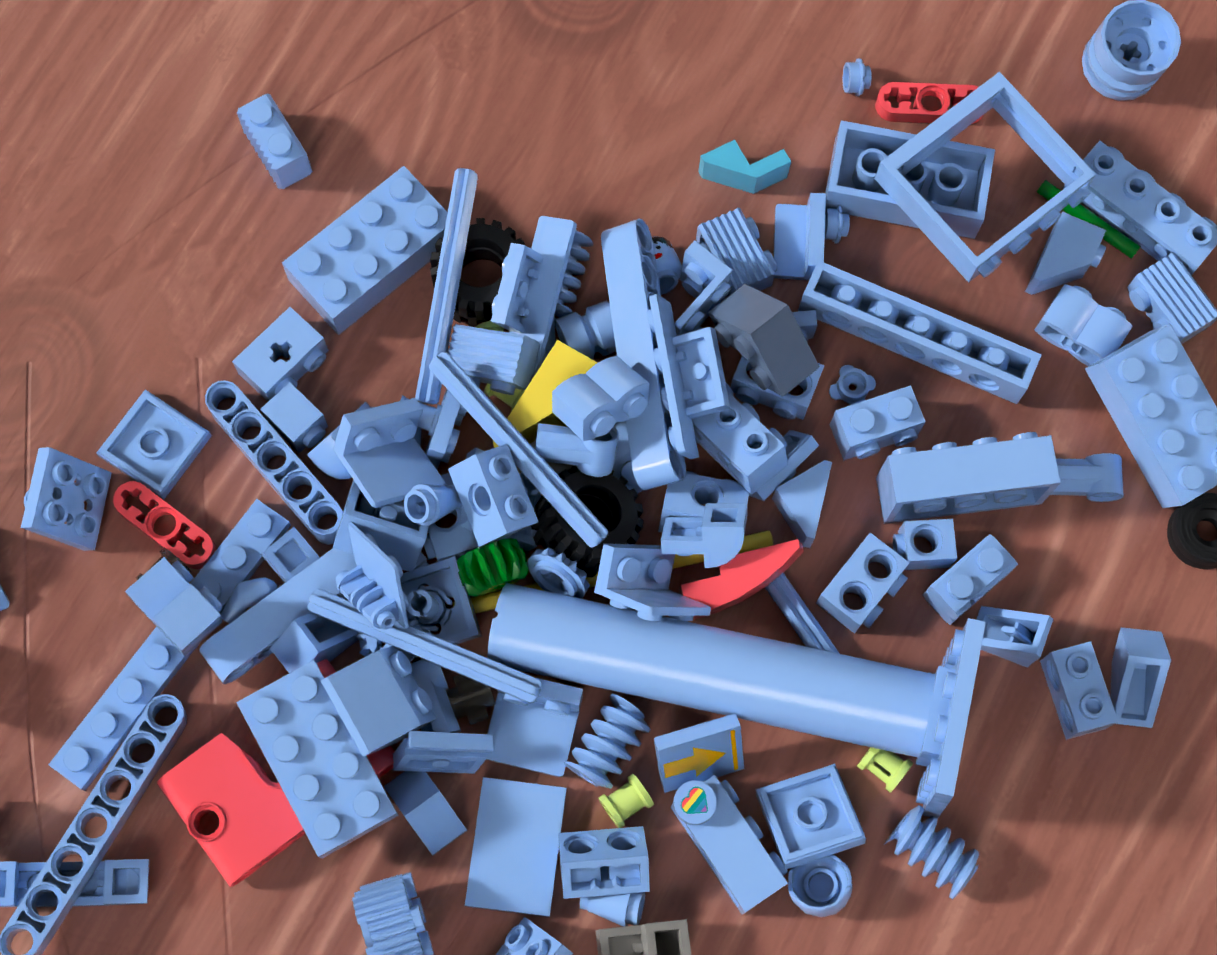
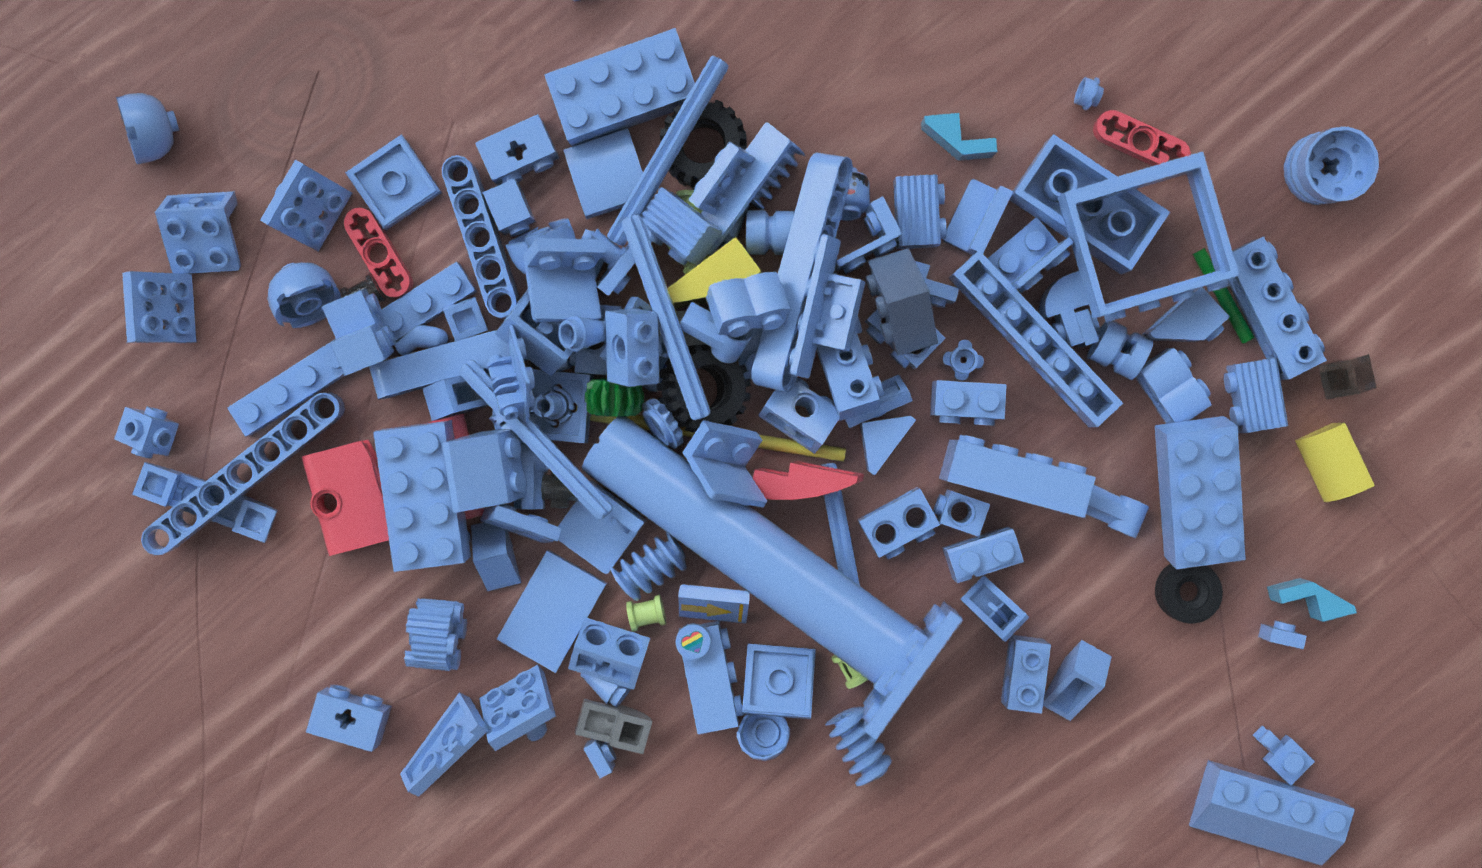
camera: 25 degrees right, 15 degrees up
light blue brick [661,503,748,568] -> none
light blue plate [825,205,850,244] -> none
none -> light blue cylinder [267,262,341,328]
none -> light blue slope [563,128,643,220]
none -> light blue bracket [987,217,1074,293]
none -> light blue brick [1039,271,1089,347]
none -> light blue plate [1075,309,1100,347]
none -> light blue wheel [1087,320,1153,380]

